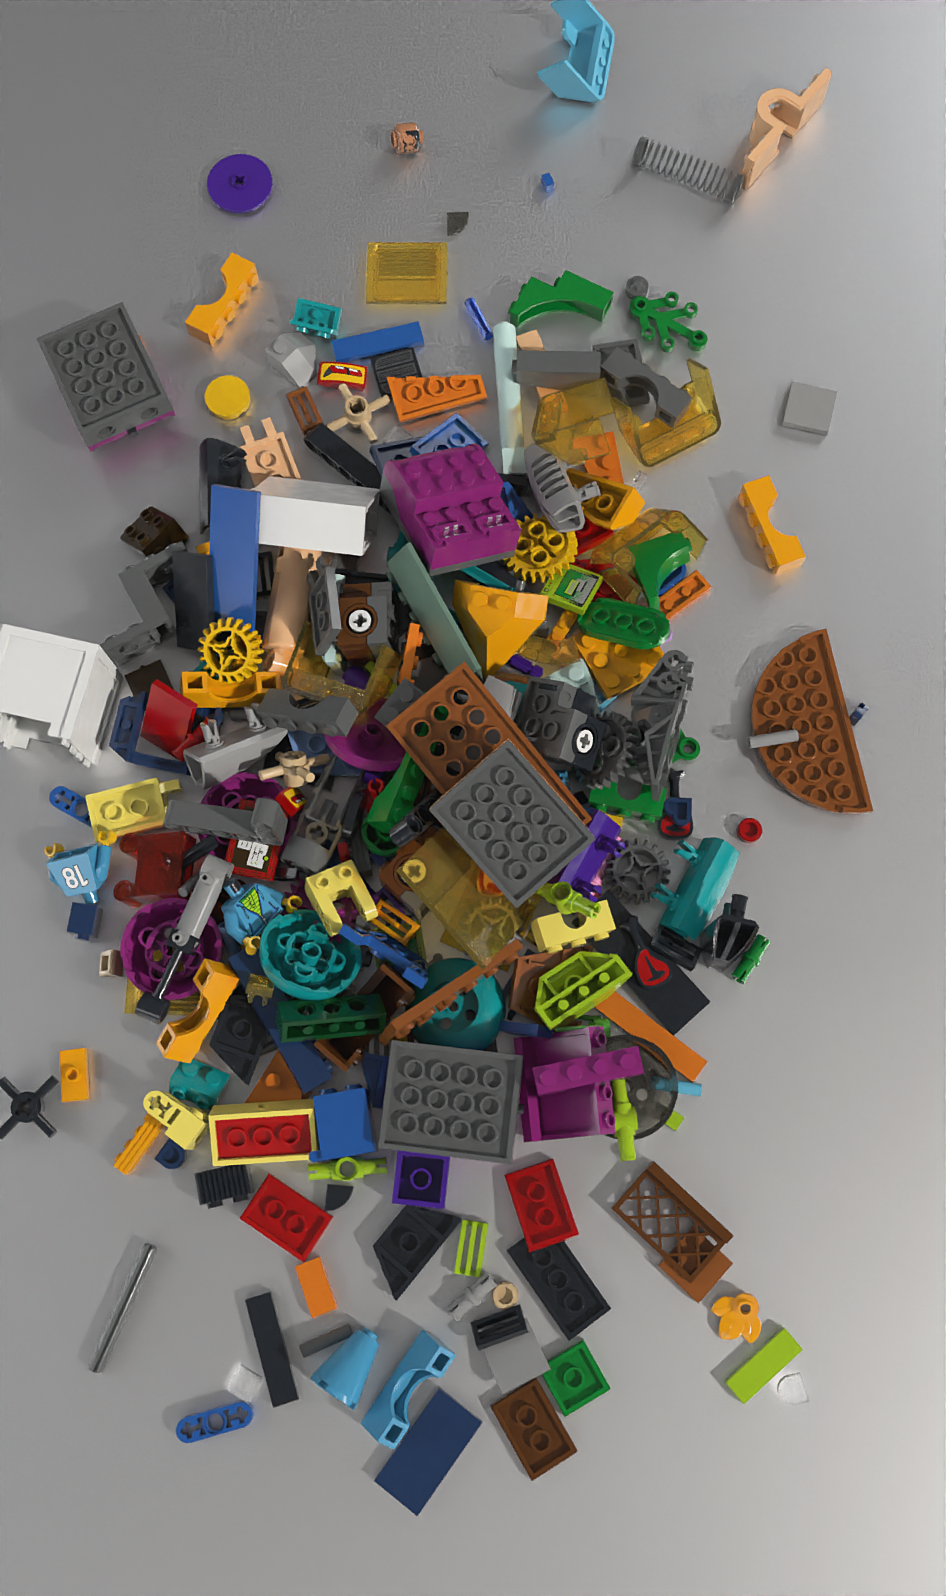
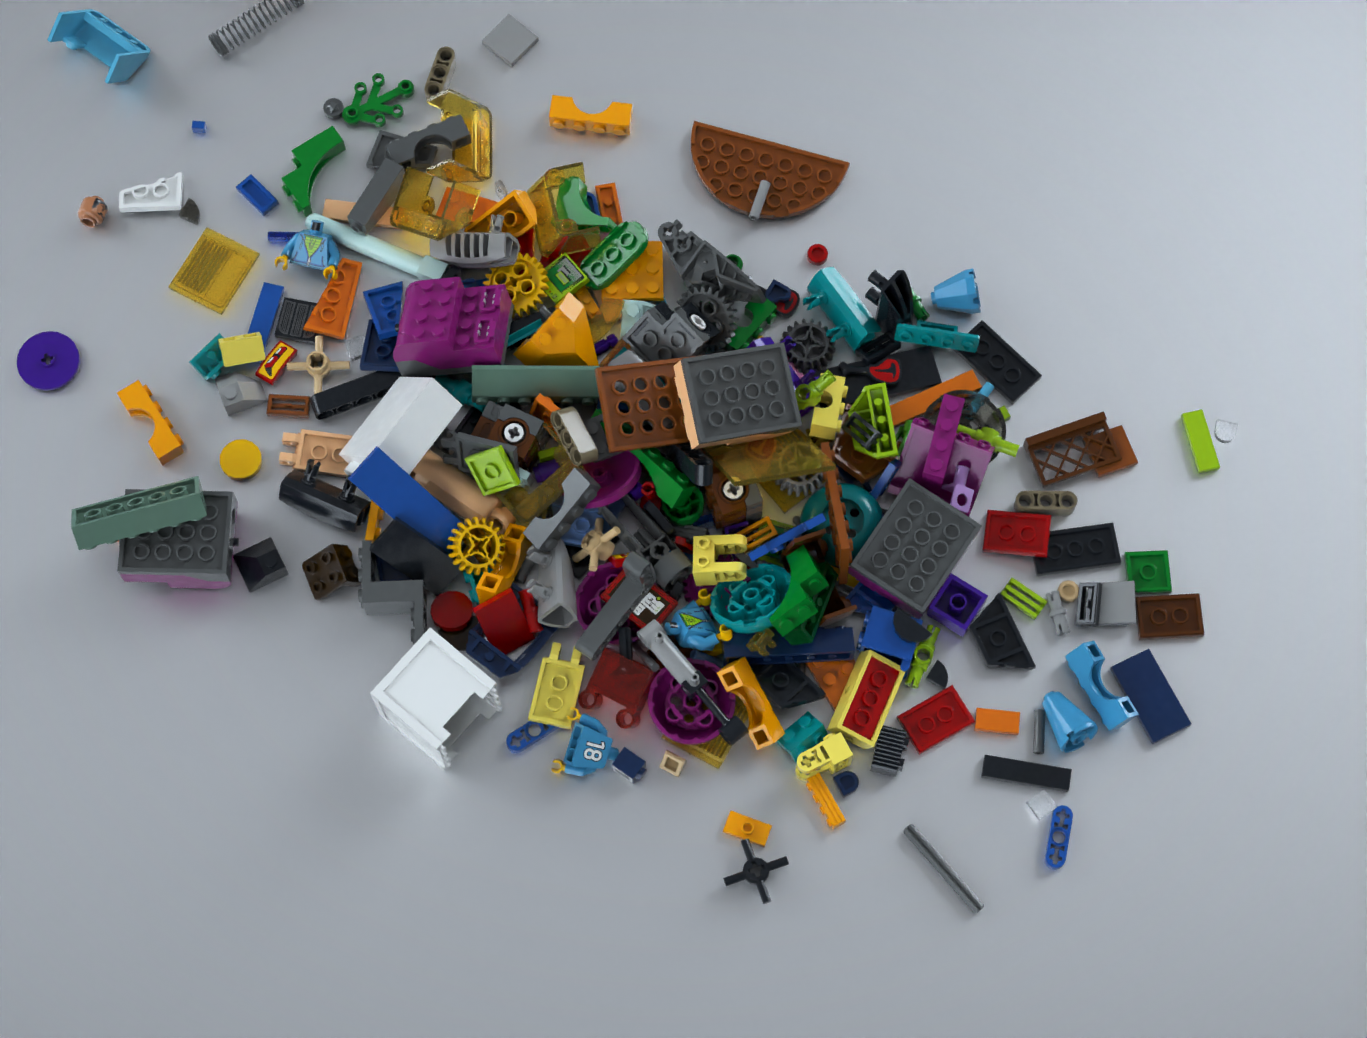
camera: 65 degrees left, 5 degrees down
light orange plate [711,1293,761,1343] -> none
dark blue tile [849,703,870,726] -> none
none -> sand green slope [71,476,207,550]
none -> white wing [119,172,183,213]
none -> light yellow panel [218,332,266,367]
none -> black slope [233,537,289,593]
none -> blue tile [236,174,279,216]
none -> dark azure torso [275,220,340,280]
none -> dark tan beam [424,46,456,106]
none -> red tile [430,591,473,632]
none -> lime tile [465,445,521,496]
none -> dark tan beam [550,407,599,466]
none -> green arch [769,545,829,637]
none -> black tile [841,411,883,452]
none -> black tile [893,608,932,643]
none -> teal bracket [894,320,980,353]
none -> dark azure cone [931,269,981,314]
none -> lavender bracket [941,465,974,513]
none -> black tile [953,320,1042,405]
none -> dark tan beam [1013,491,1078,516]

